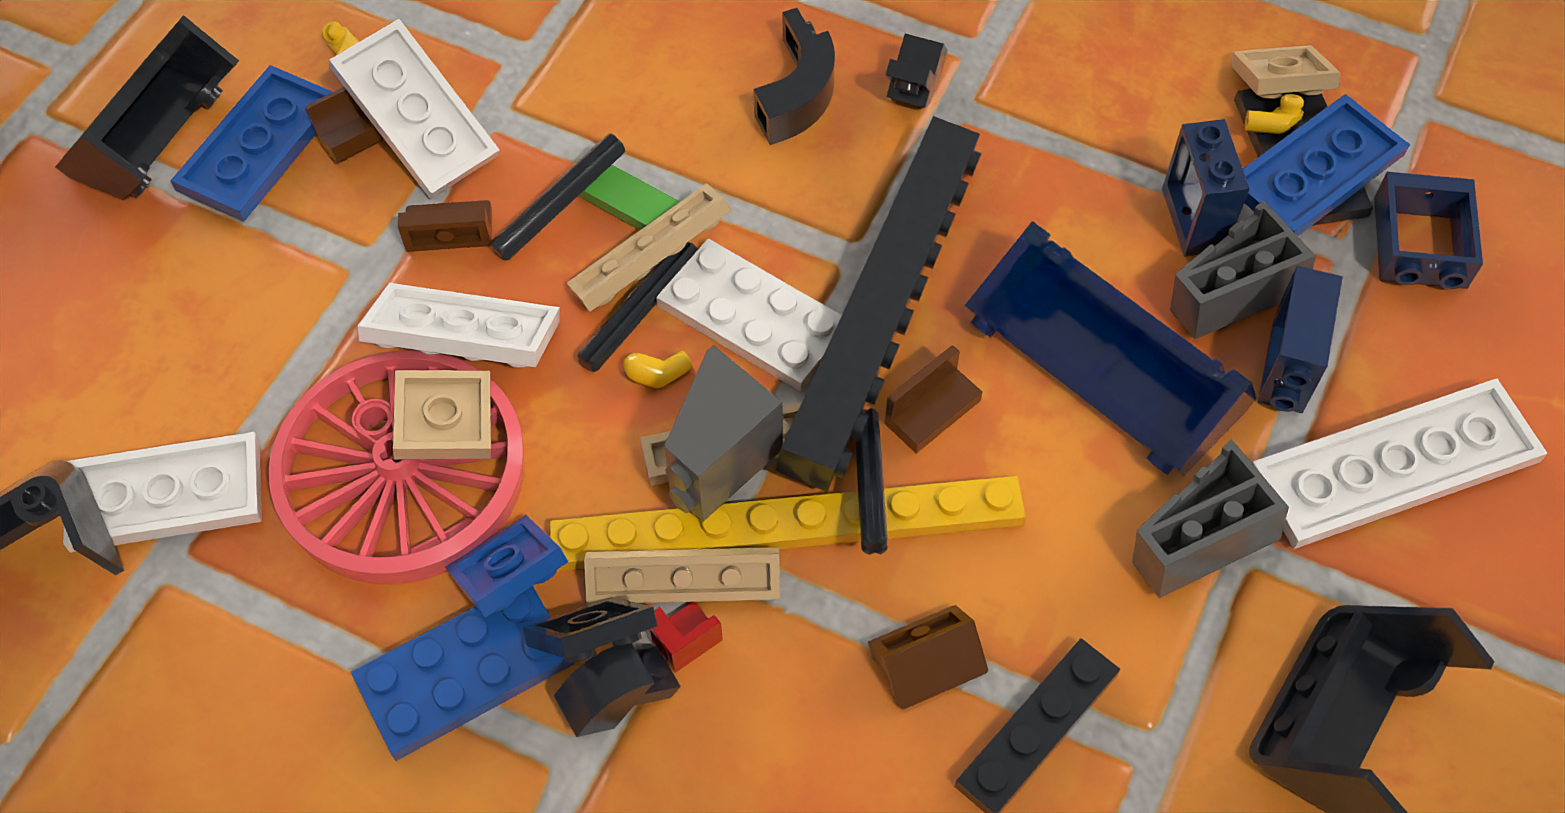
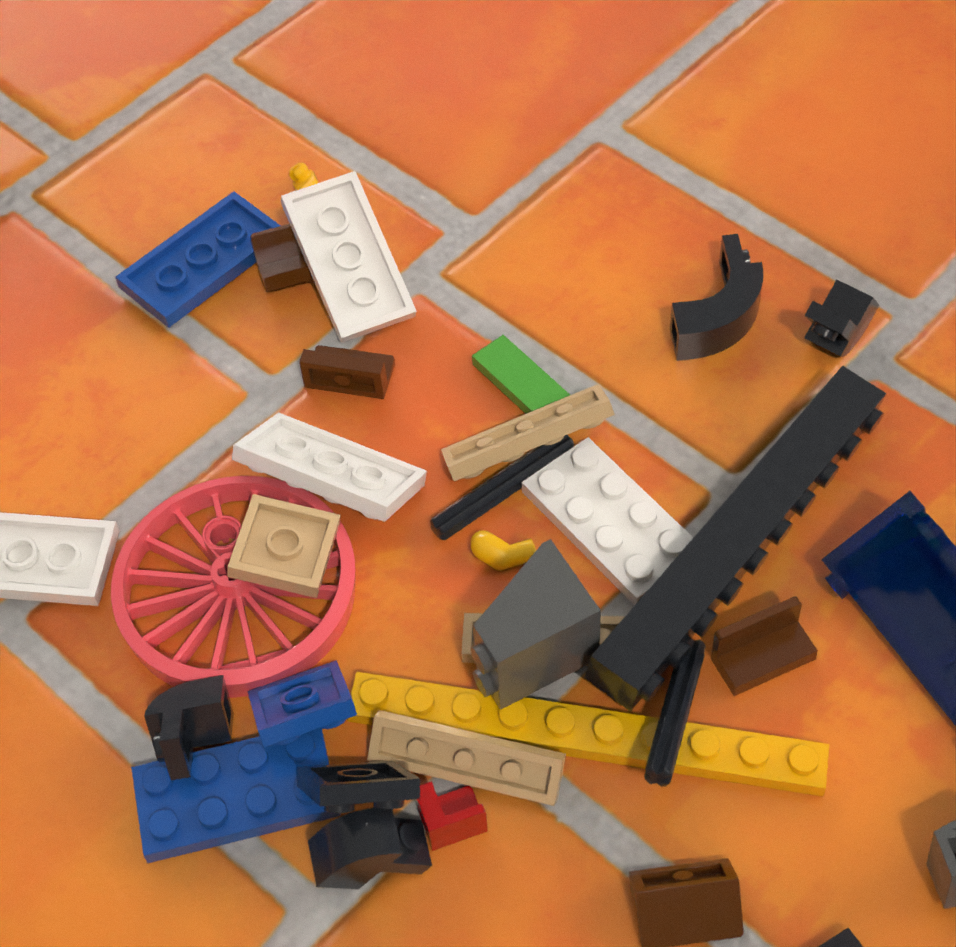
camera: 20 degrees right, 5 degrees down
black windscreen [55,15,239,199] -> none
black axle [491,133,625,260] -> none
none -> black brick [144,675,234,781]

